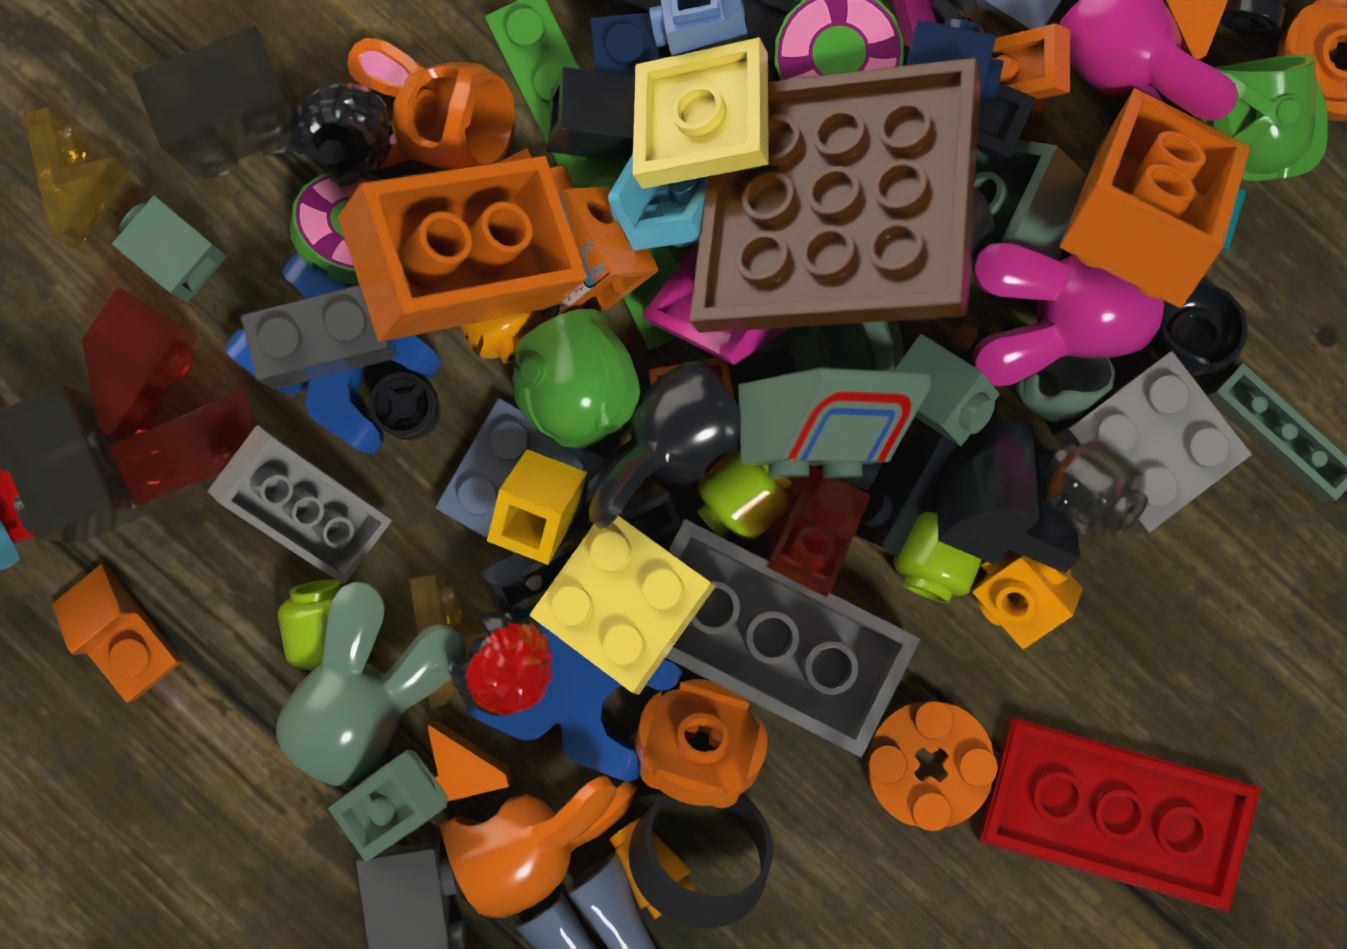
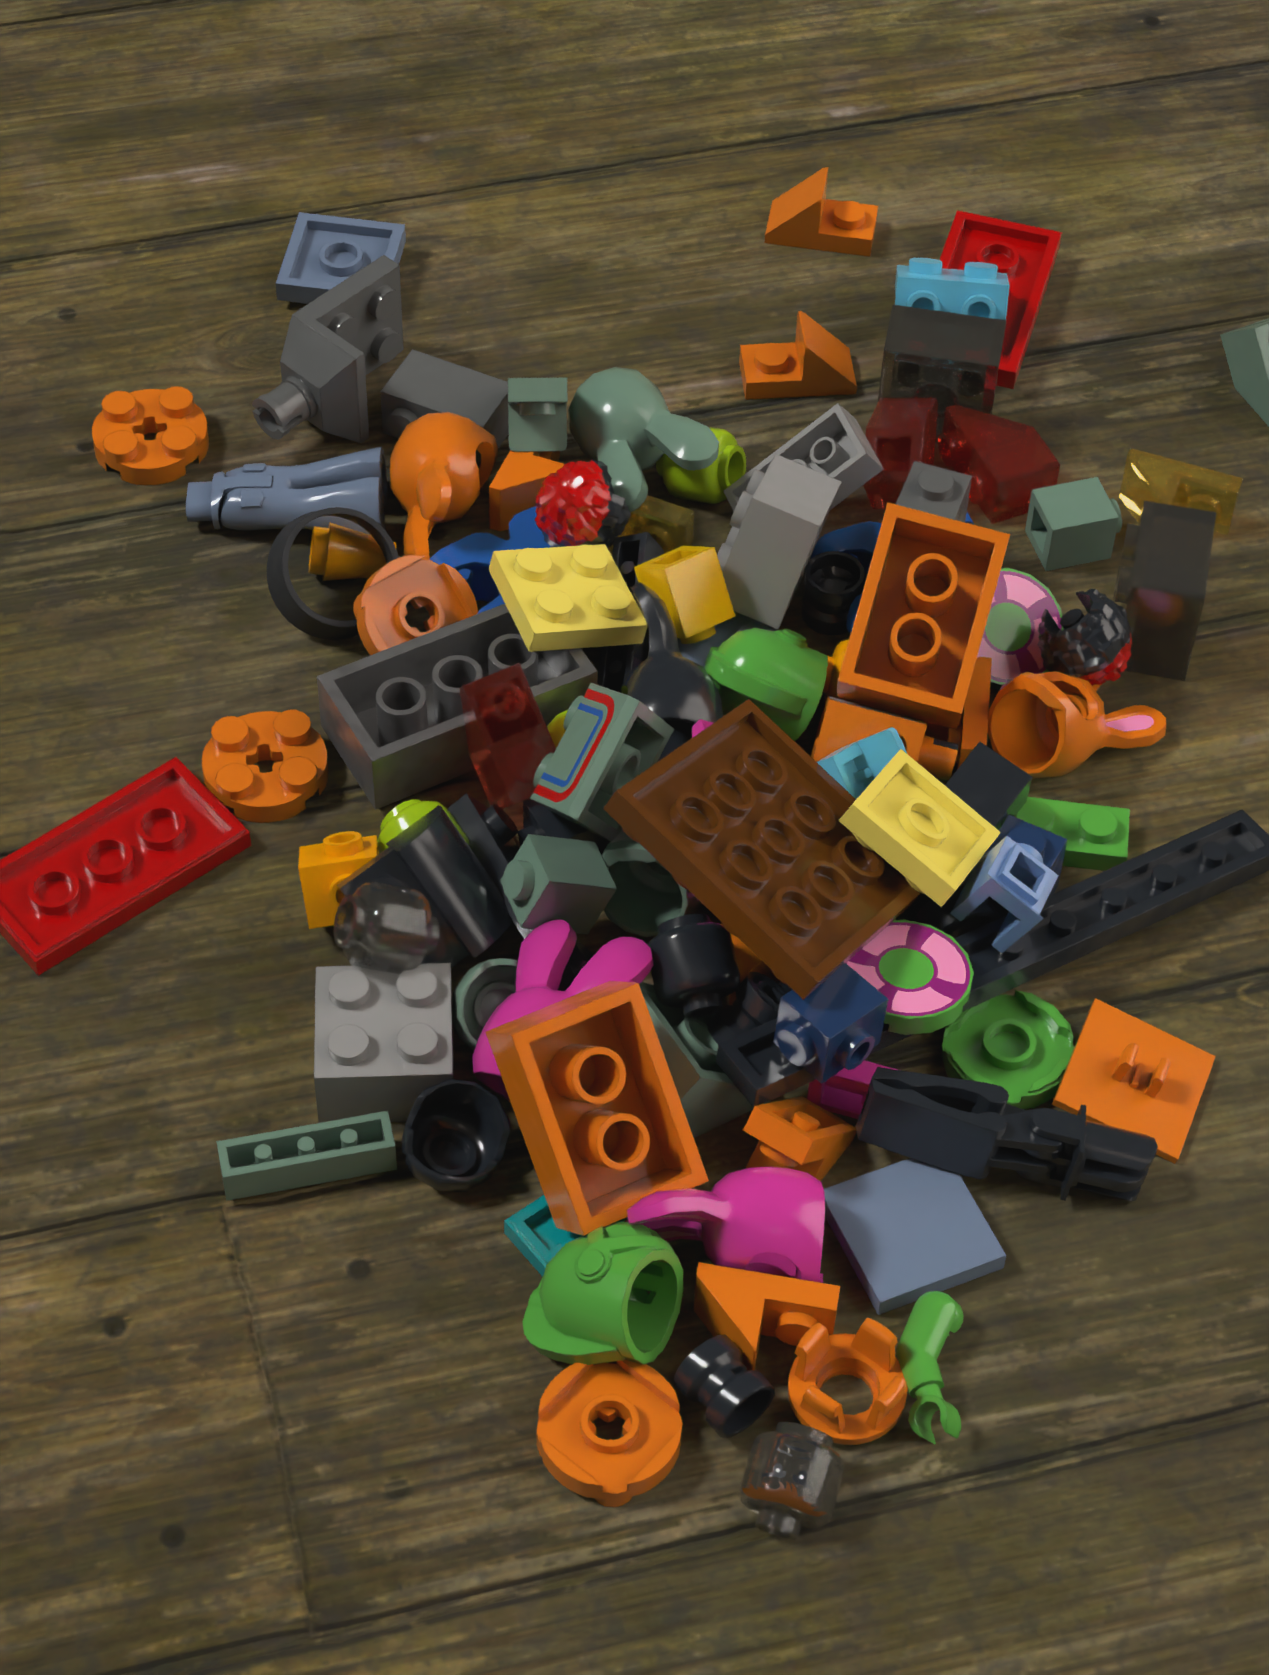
camera: 125 degrees right, 35 degrees down
none -> light grey brick [717,454,842,629]

